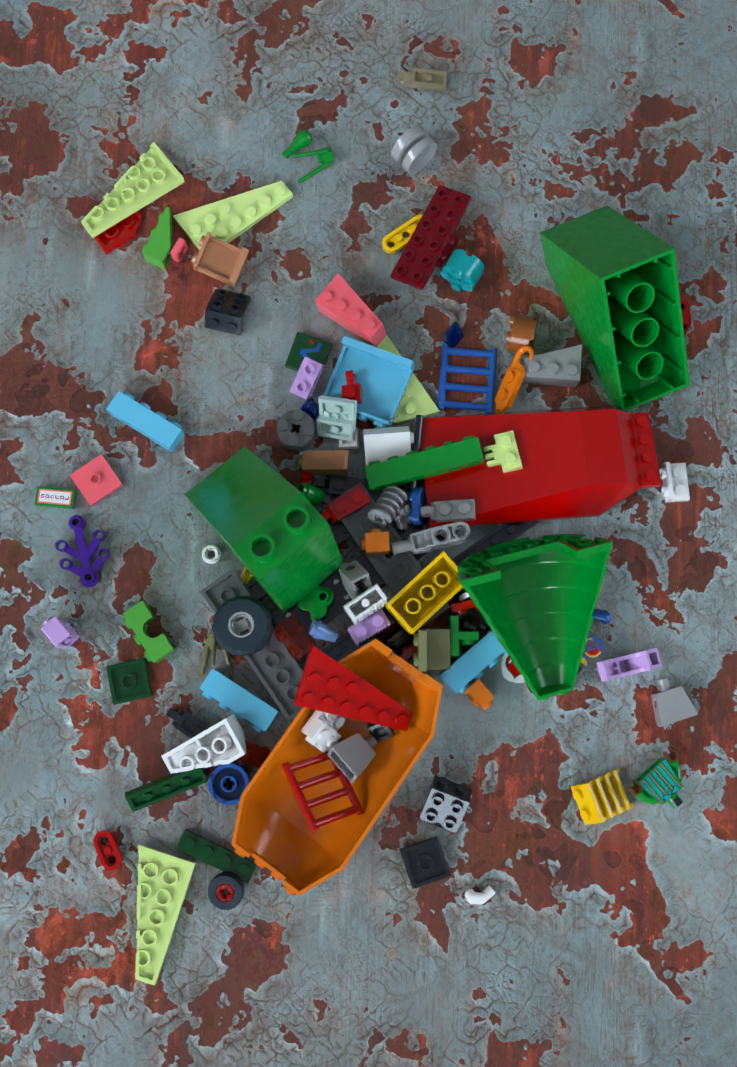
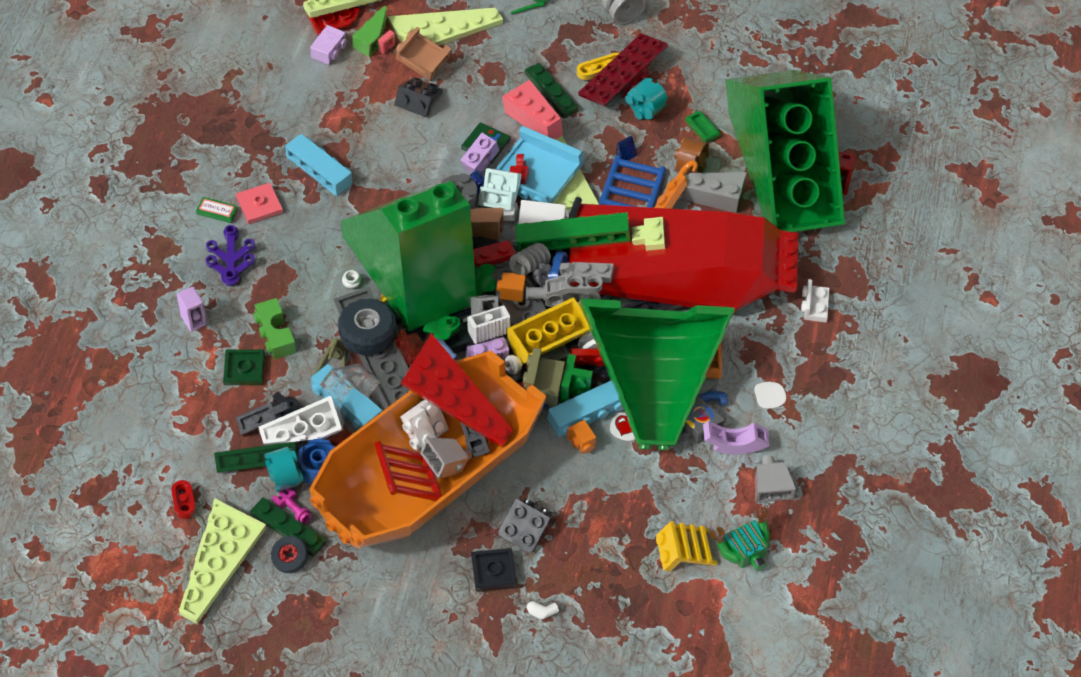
camera: 10 degrees right, 25 degrees down
none -> black hinge [236,402,292,437]
none -> teal brick [264,447,304,493]
none -> dark pink hinge [272,488,311,524]
none -> lavender brick [310,25,348,65]
none -> clear brick [320,364,380,403]
none -> green plate [474,264,497,296]
none -> white plate [505,355,522,375]
none -> dark green plate [525,62,578,119]
none -> green tile [685,110,721,143]
none -> white sticker [754,382,786,408]

